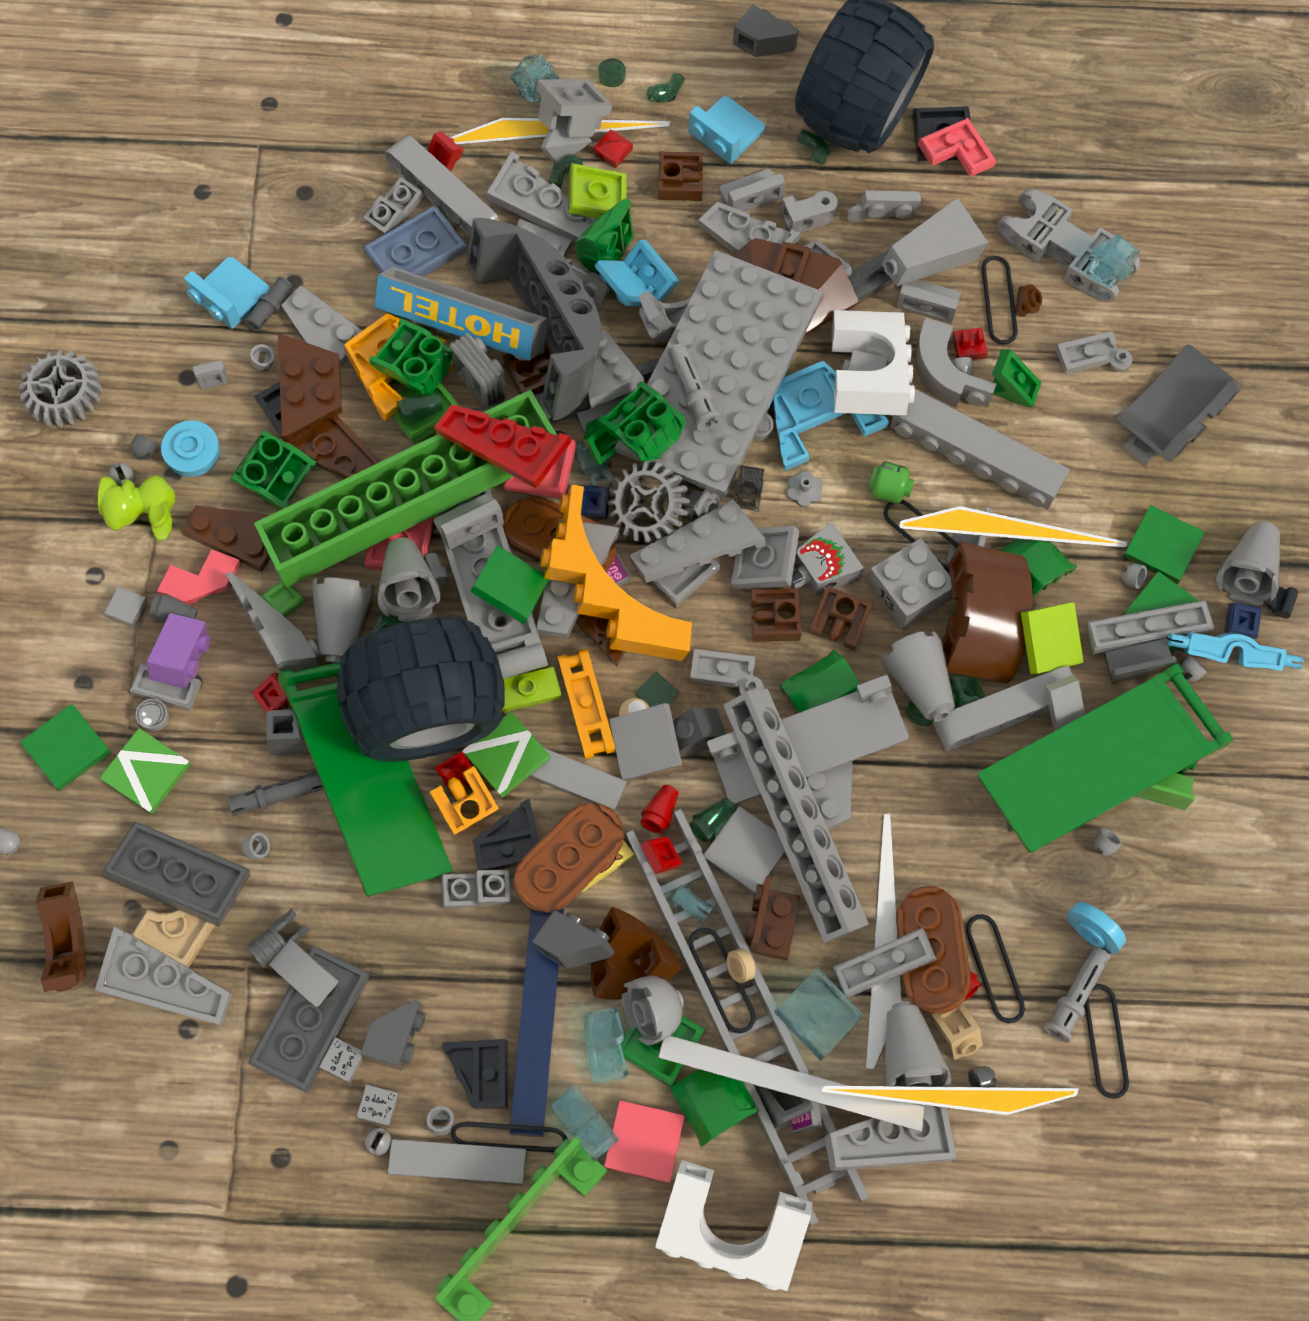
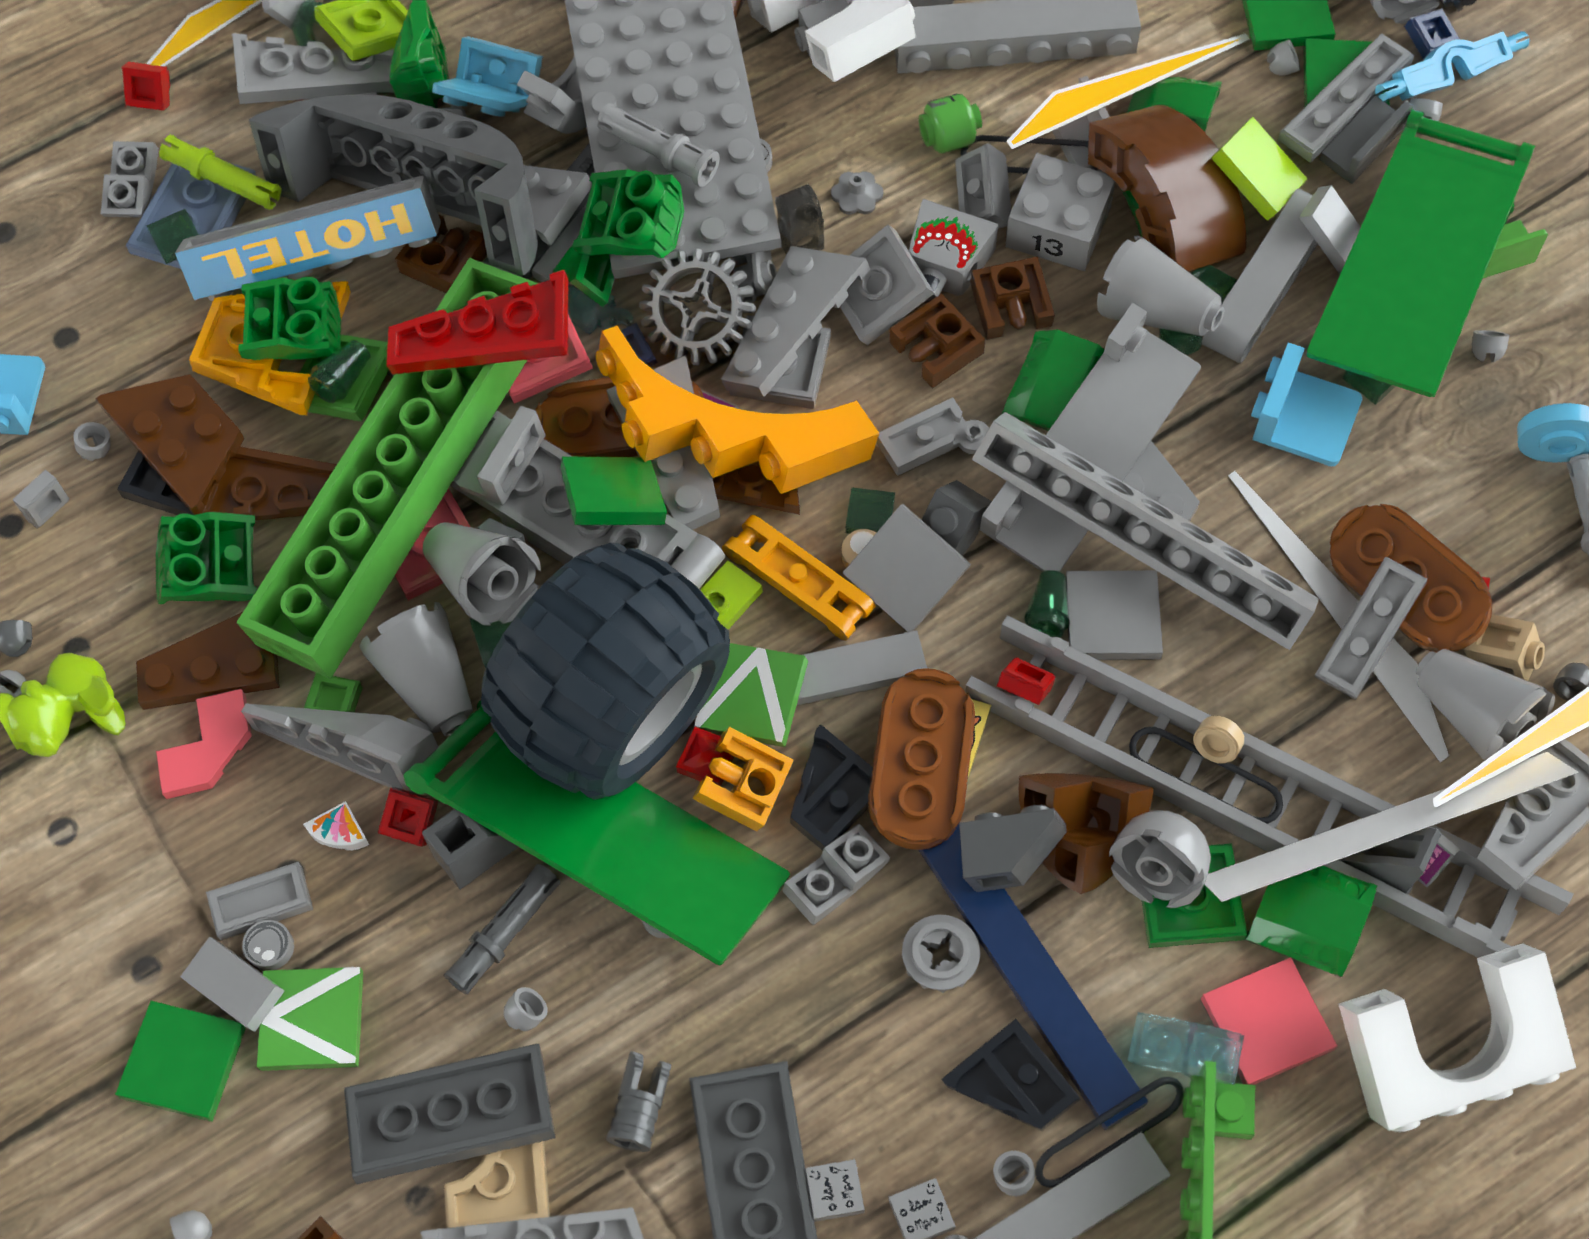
camera: 30 degrees left, 5 degrees down
light grey tile [104,587,148,628] -> none
medium lavender brick [147,613,211,689] -> none
dark grey cone [149,593,198,623] -> none
medium azure piece [161,421,220,477] -> none
dark grey pin [245,277,293,332] -> none
light grey slope [269,939,339,1007] -> none
light grey wing [281,285,363,368] -> none
dark grey slope [360,1000,426,1071] -> none
light grey beam [385,134,500,238] -> none
light grey brick [450,333,507,406] -> none
clear light blue slope [585,1007,628,1084] -> none
red cone [640,785,679,834] -> none
clear light blue pin [671,885,714,923] -> none
reddish brown bracket [745,876,800,961] -> none
medium azure wing [772,361,889,471] -> none
clear light blue tile [774,967,864,1060] -> none
black piece [966,914,1025,1023] -> none
none -> clear green tile [147,209,199,264]
none -> lime pin [159,134,281,210]
none -> light grey tile [180,937,284,1032]
none -> tile [304,801,369,851]
none -> light grey gear [902,915,980,993]
none -> light grey slope [955,143,1011,228]
none -> medium azure bracket [1251,342,1362,466]

